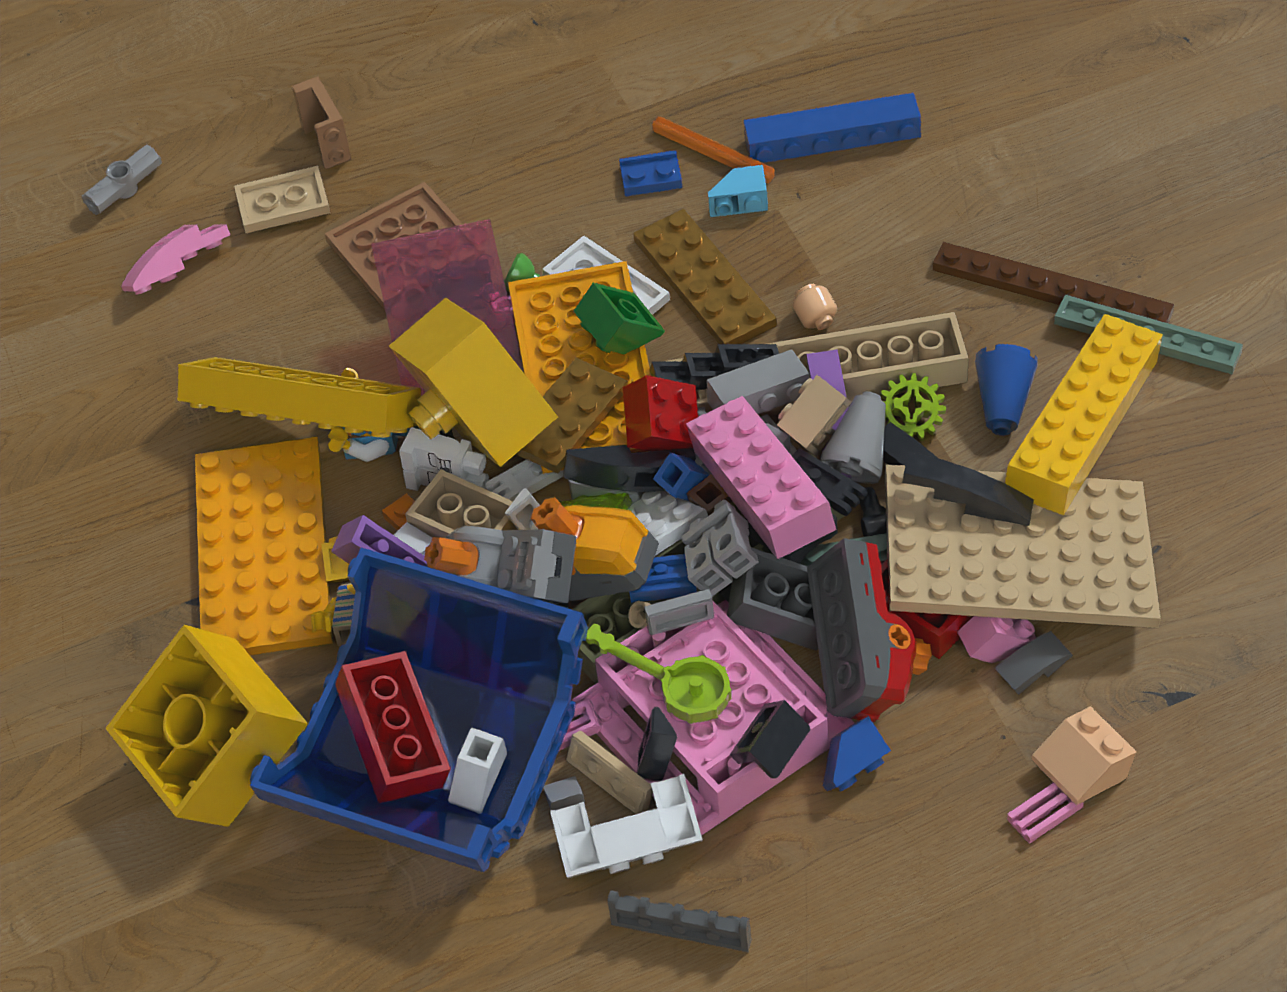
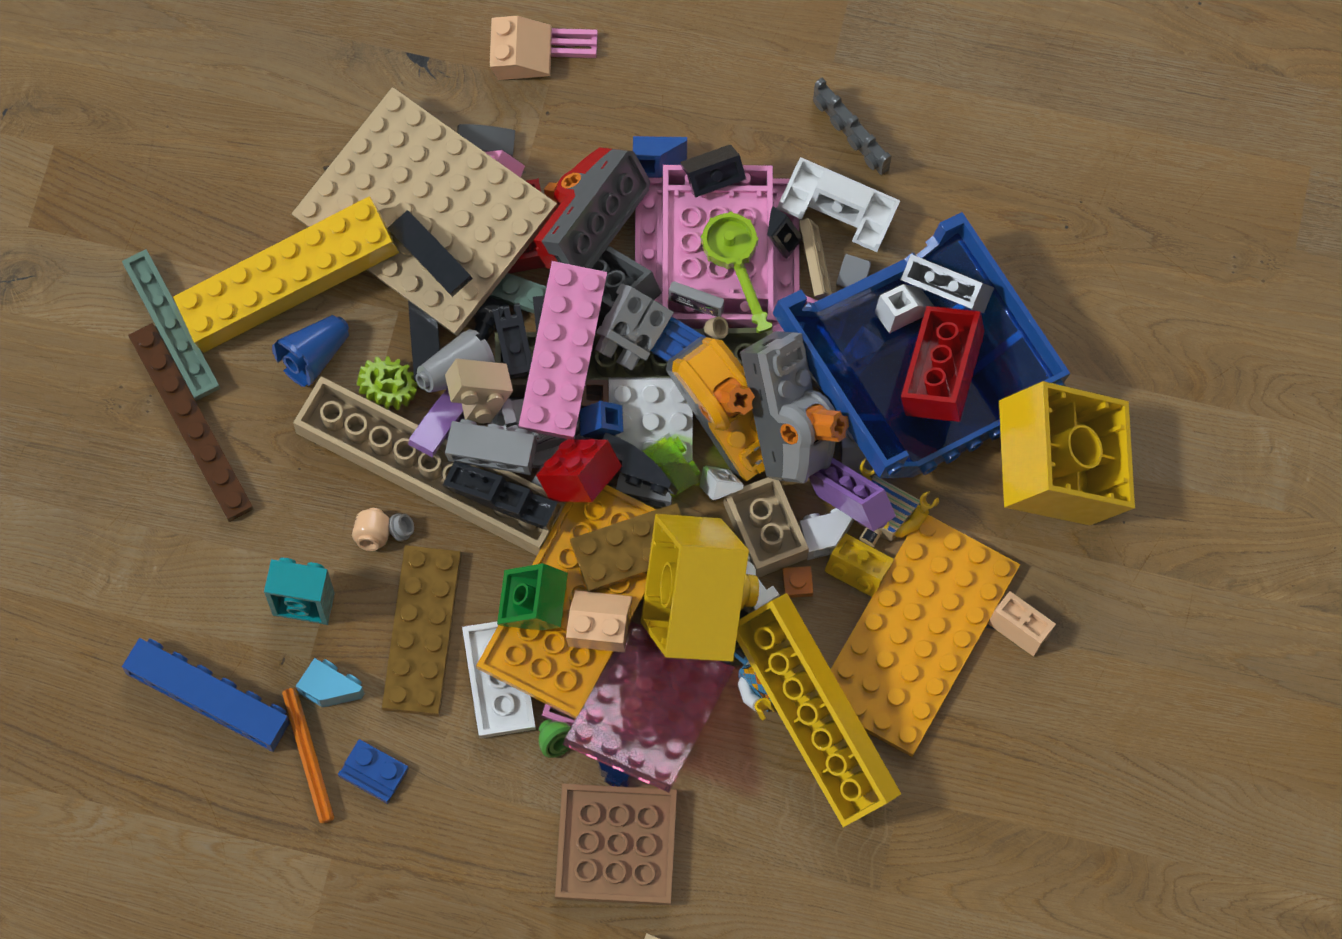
camera: 150 degrees left, 20 degrees up
none -> teal brick [264,557,335,625]
none -> light grey plate [389,513,414,541]
none -> light nougat slope [566,591,632,652]
none -> light grey brick [901,254,994,313]
none -> light nougat hinge [988,591,1056,657]

